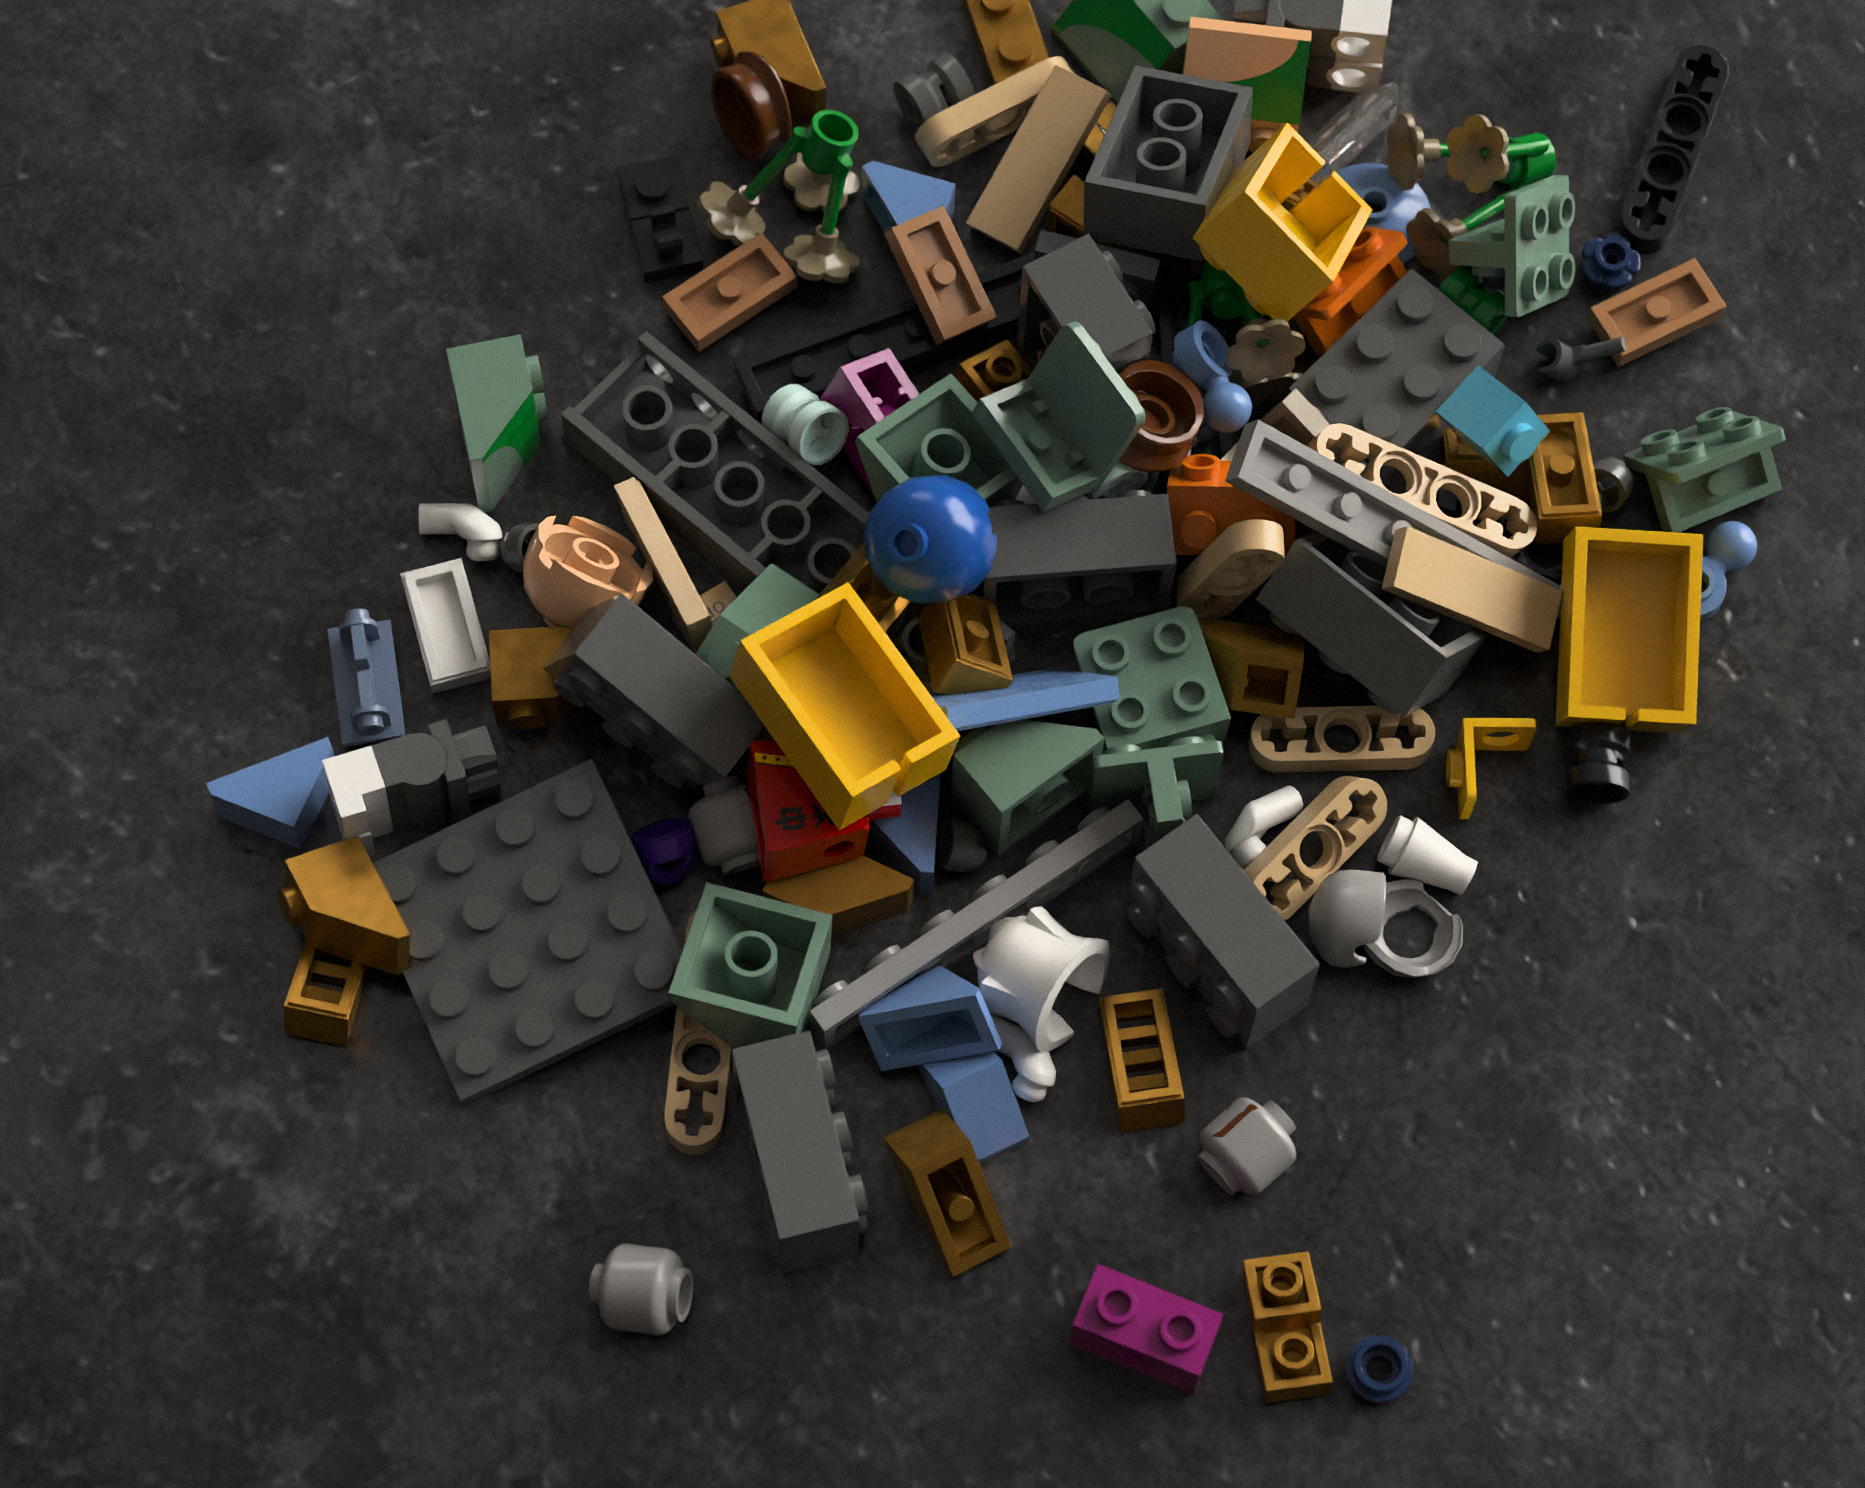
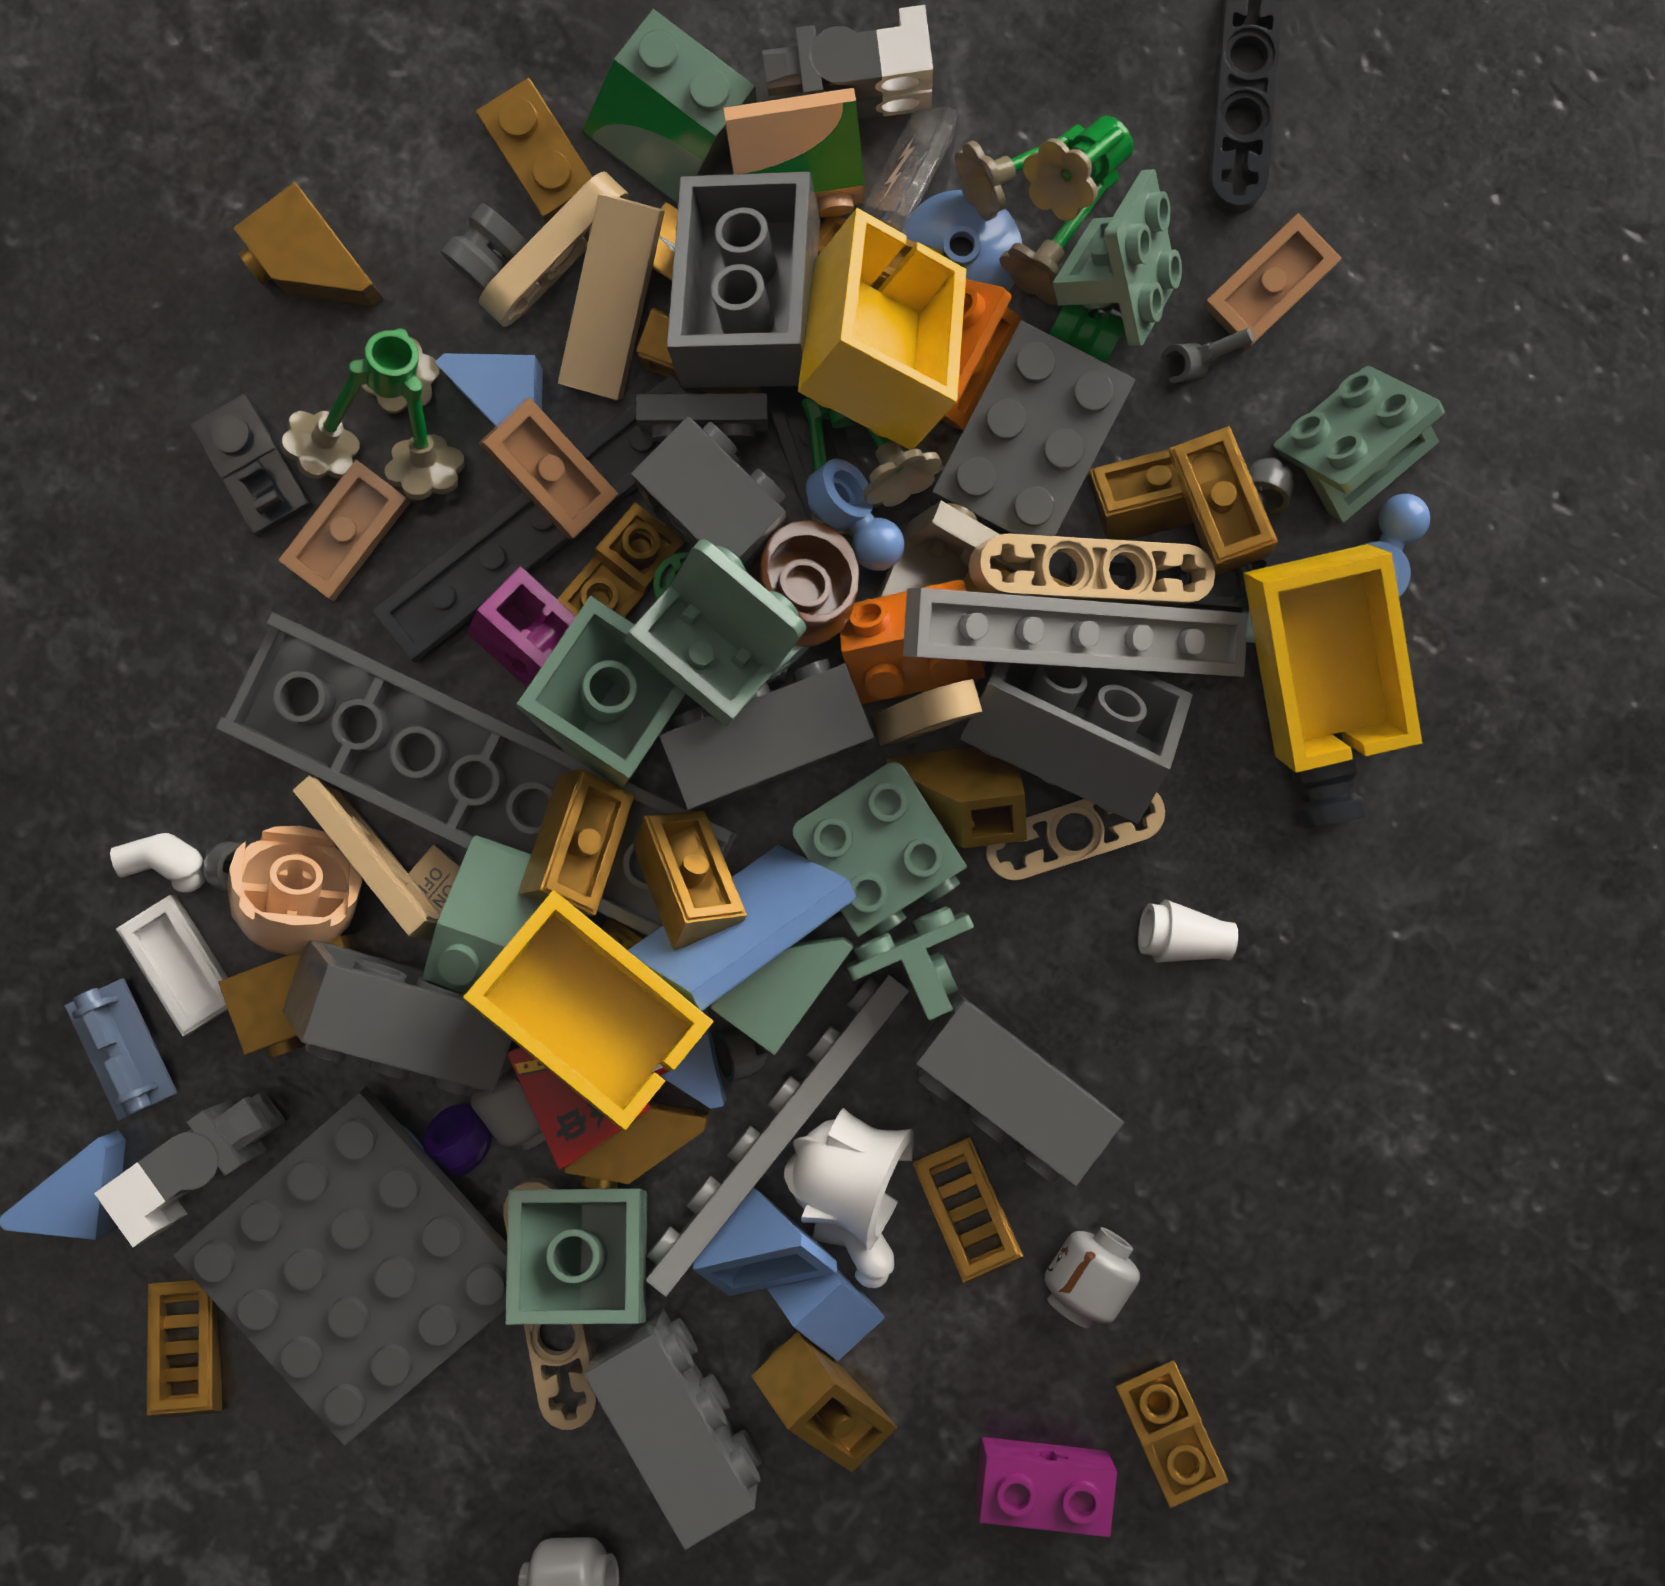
camera: 15 degrees left, 20 degrees up
pearl gold slope [278,835,410,976] -> none
sand green slope [446,334,549,513] -> none
reddish brown piece [711,51,792,160] -> none
light aqua wheel [762,384,849,465] -> none
blue cylinder [864,475,998,604] -> none
white arm [1225,786,1303,870] -> none
tan beam [1243,776,1387,921] -> none
light grey hair [1308,870,1386,968] -> none
dark blue plate [1345,1335,1413,1404] -> none
light grey piece [1364,879,1463,978] -> none
tan tile [1382,526,1562,653] -> none
medium azure brick [1436,365,1550,477] -> none
yellow bracket [1446,718,1536,820] -> none
dark blue plate [1582,234,1641,292] -> none

